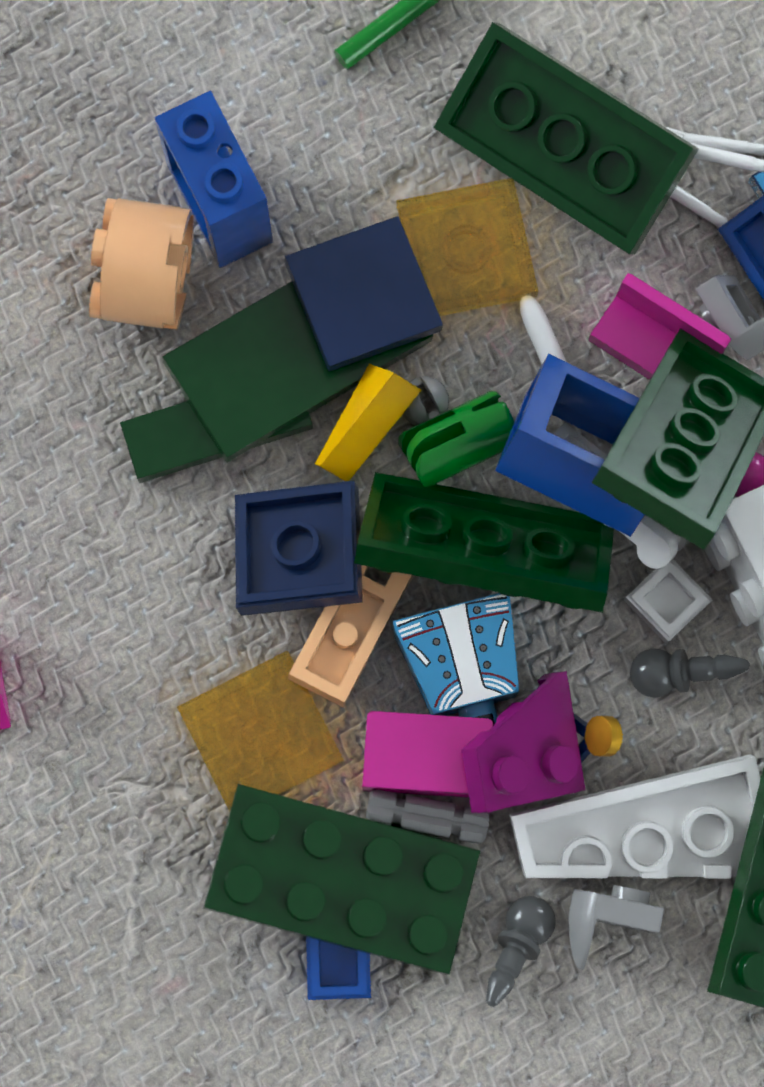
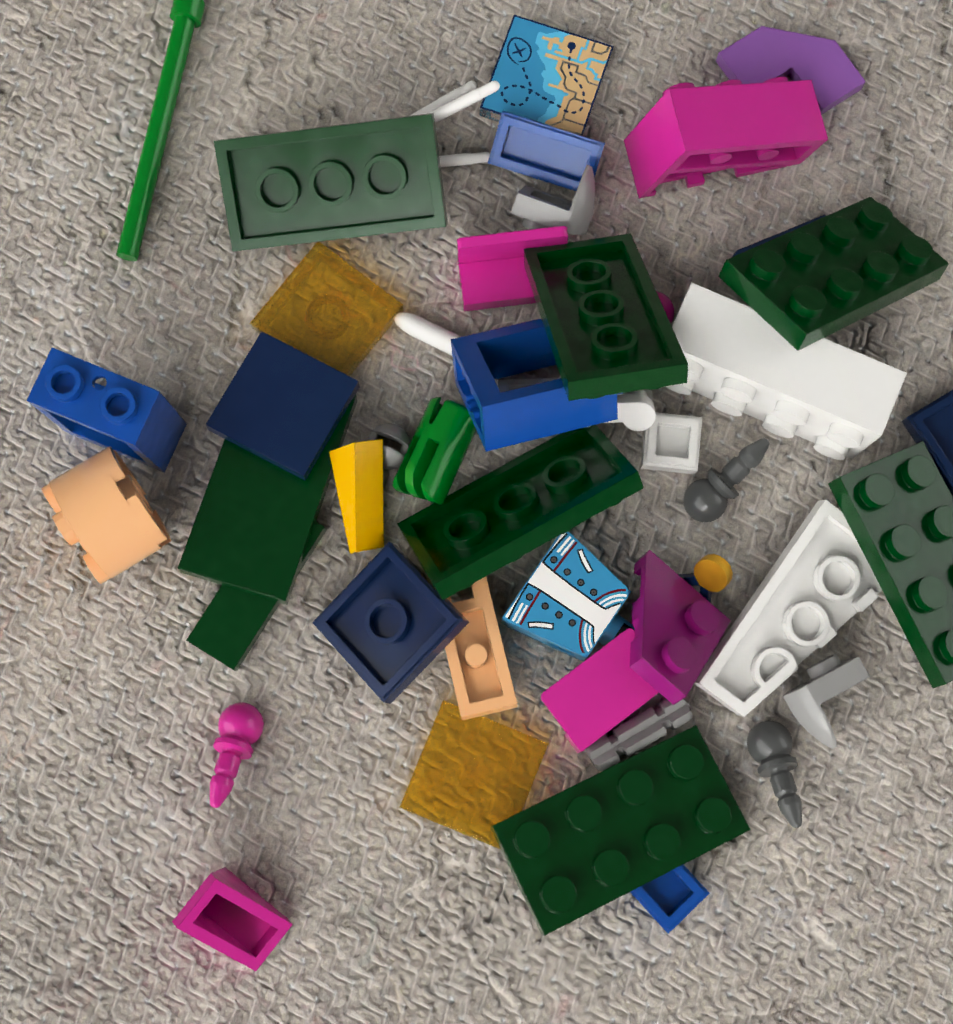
camera: 40 degrees left, 0 degrees up
none -> dark pink bar [210,702,264,808]

